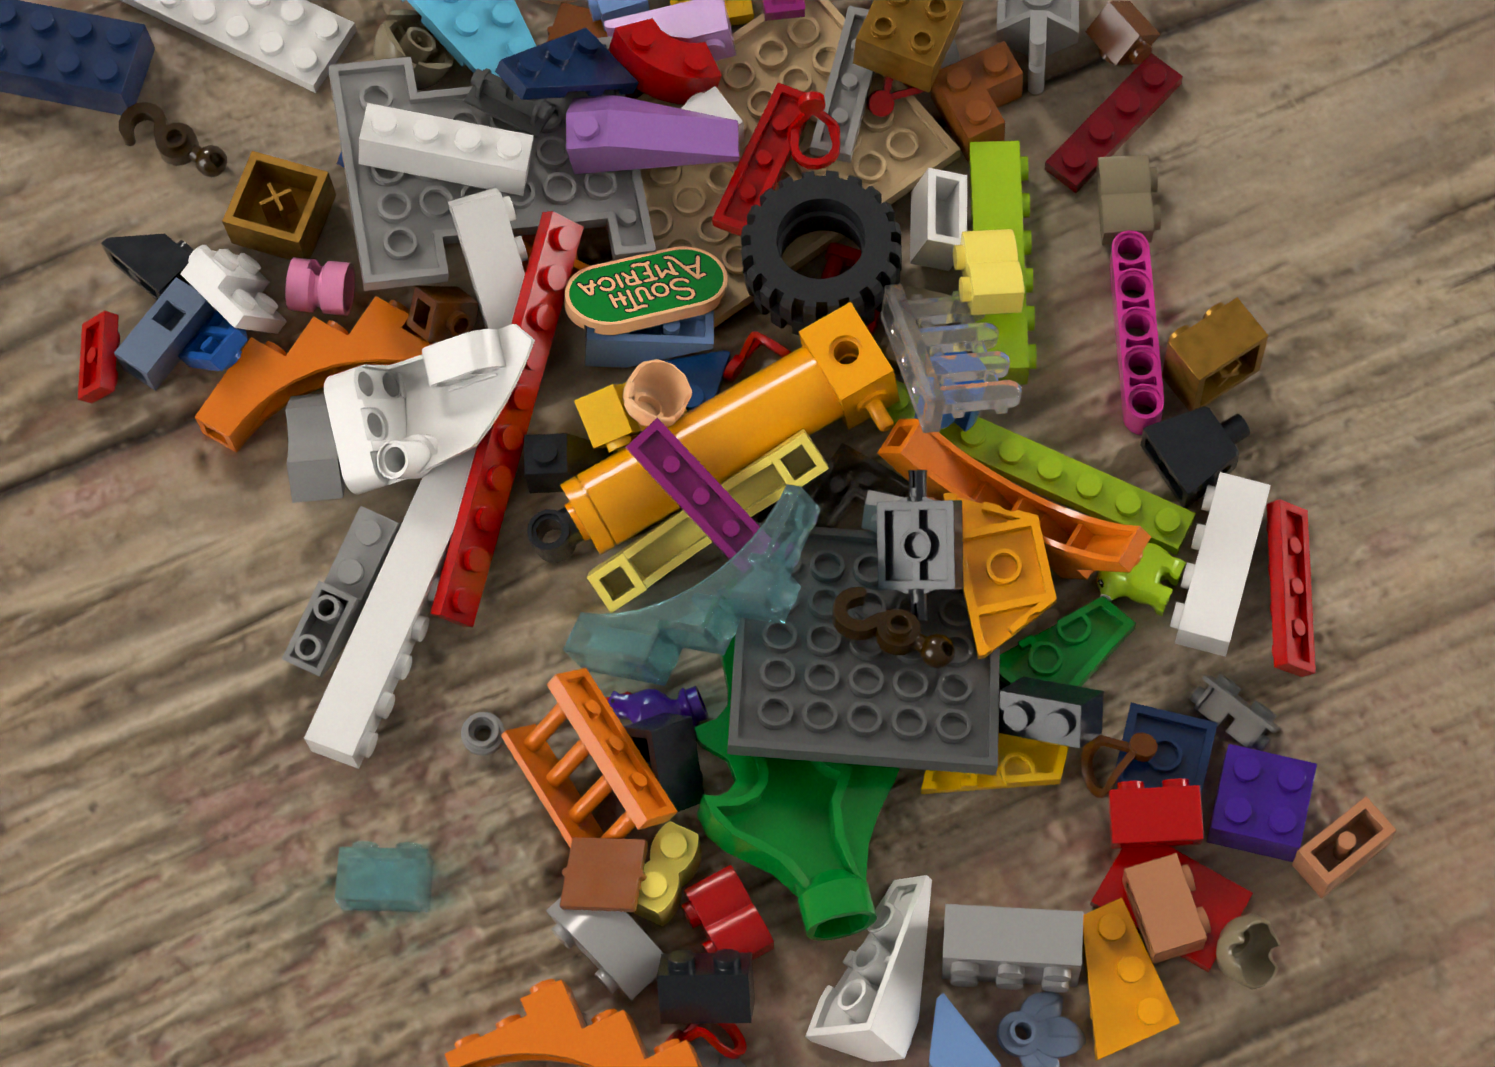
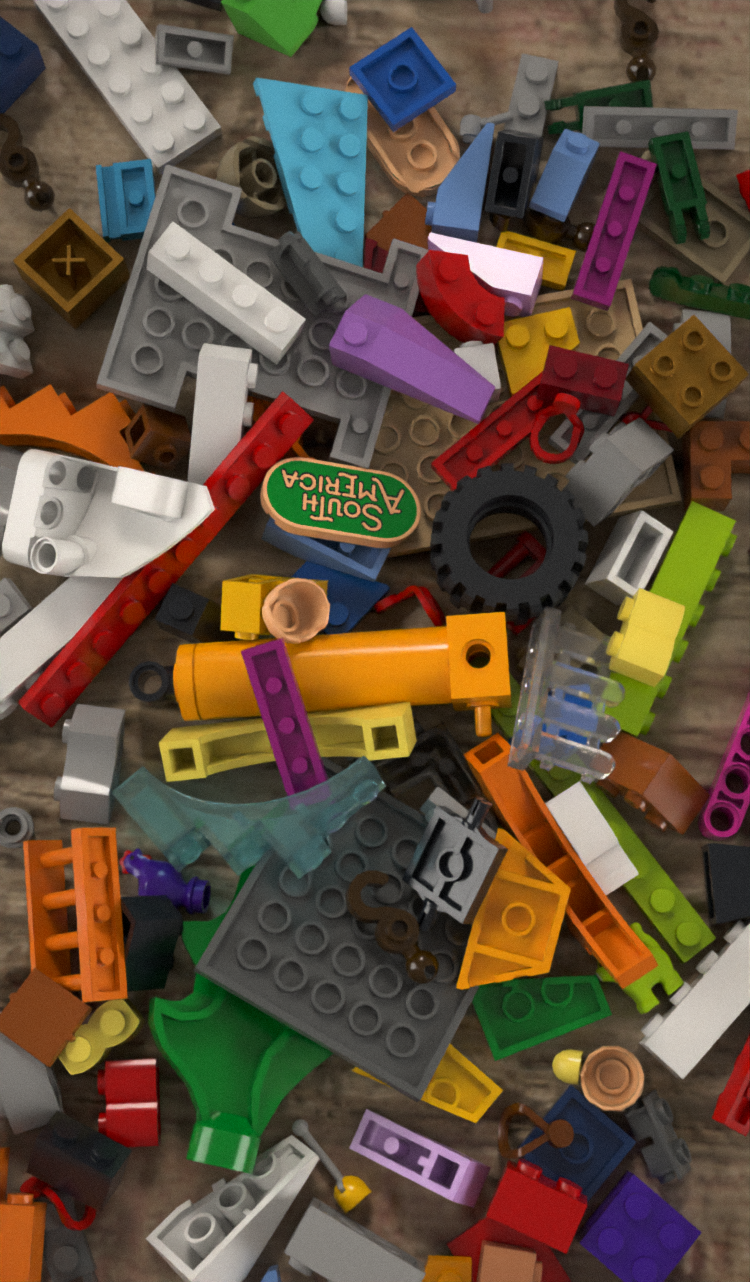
camera: 20 degrees right, 10 degrees up
bright pink wheel [285,257,355,316] -> none
dark blue wing [495,27,639,100] -> none
black brick [999,676,1104,748] -> none
none -> light grey brick [54,704,125,825]
none -> dark azure plate [96,159,156,243]
none -> hinge [292,1119,372,1214]
none -> lavender slope [349,1109,491,1208]
none -> yellow wing [496,307,580,397]
none -> dark red brick [536,345,629,417]
none -> white piece [545,781,639,895]
none -> light yellow hinge [552,1049,583,1085]
none -> light grey brick [561,417,674,527]
none -> light nougat hair [580,1046,644,1111]
none -> dark orange brick [586,728,710,835]

